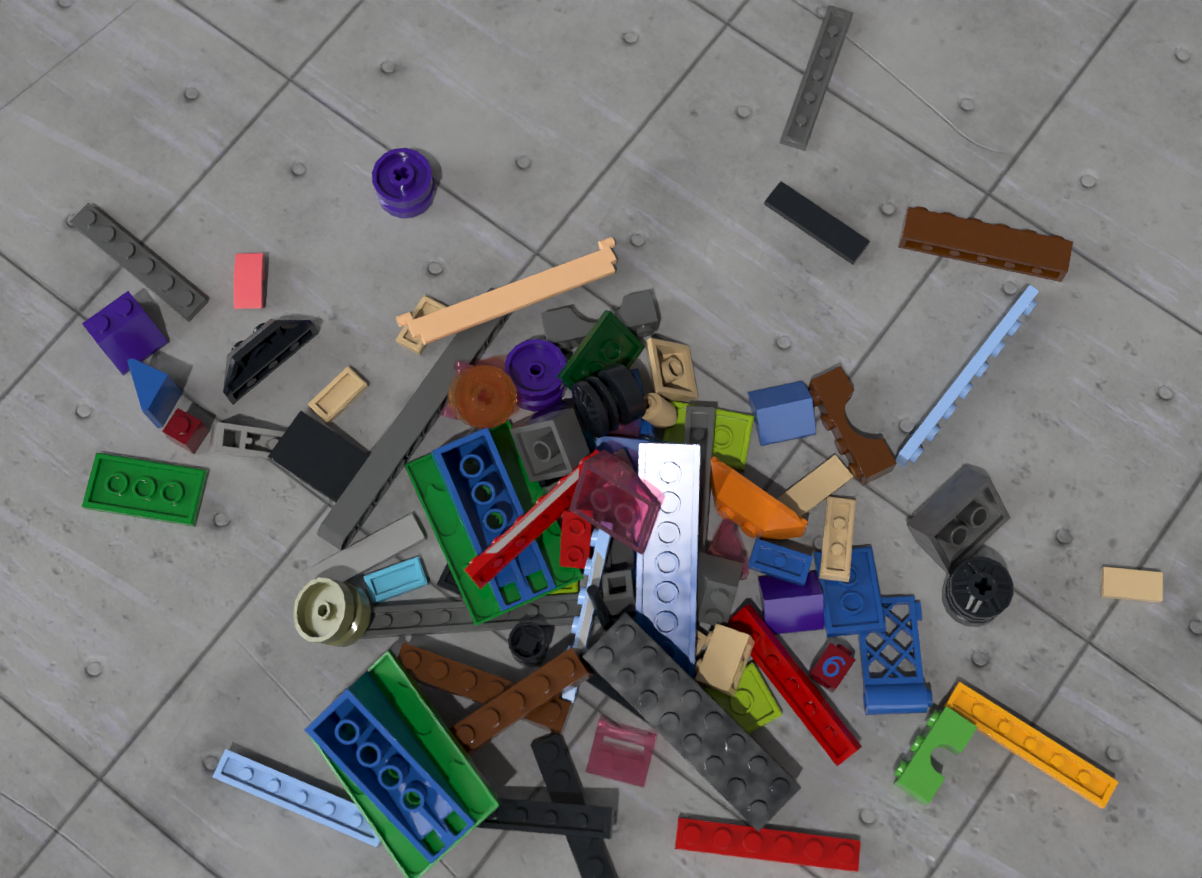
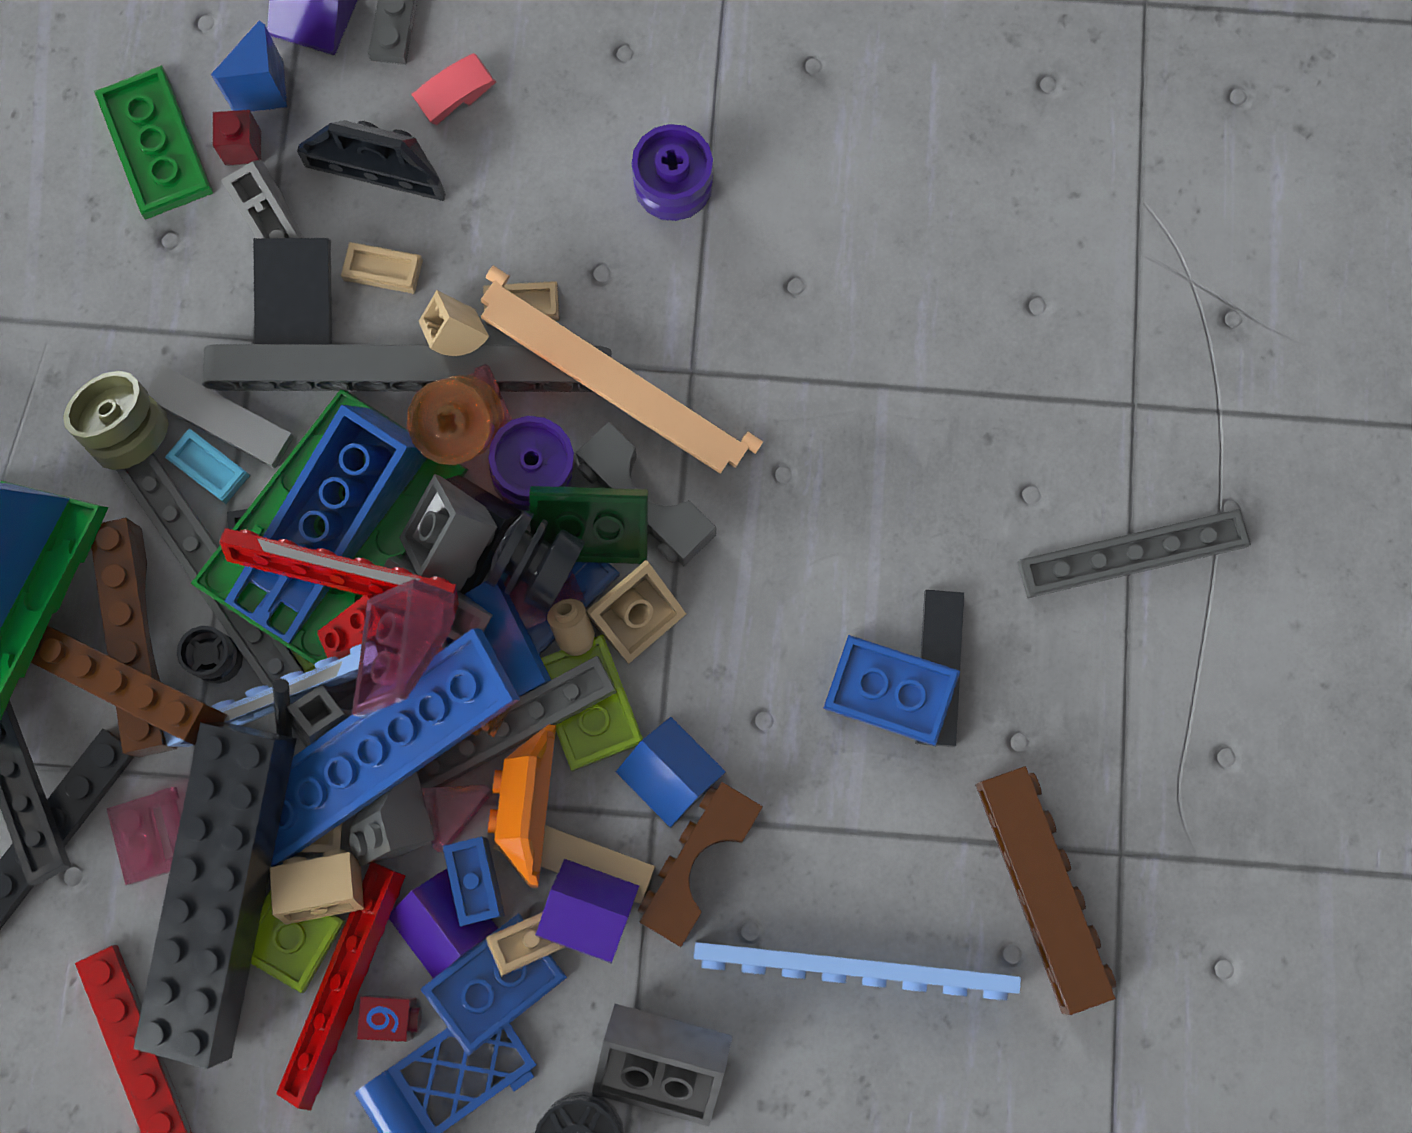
camera: 55 degrees right, 5 degrees up
none -> tan brick [419,290,489,356]
none -> dark purple slope [536,858,639,964]
none -> blue tile [823,635,960,747]

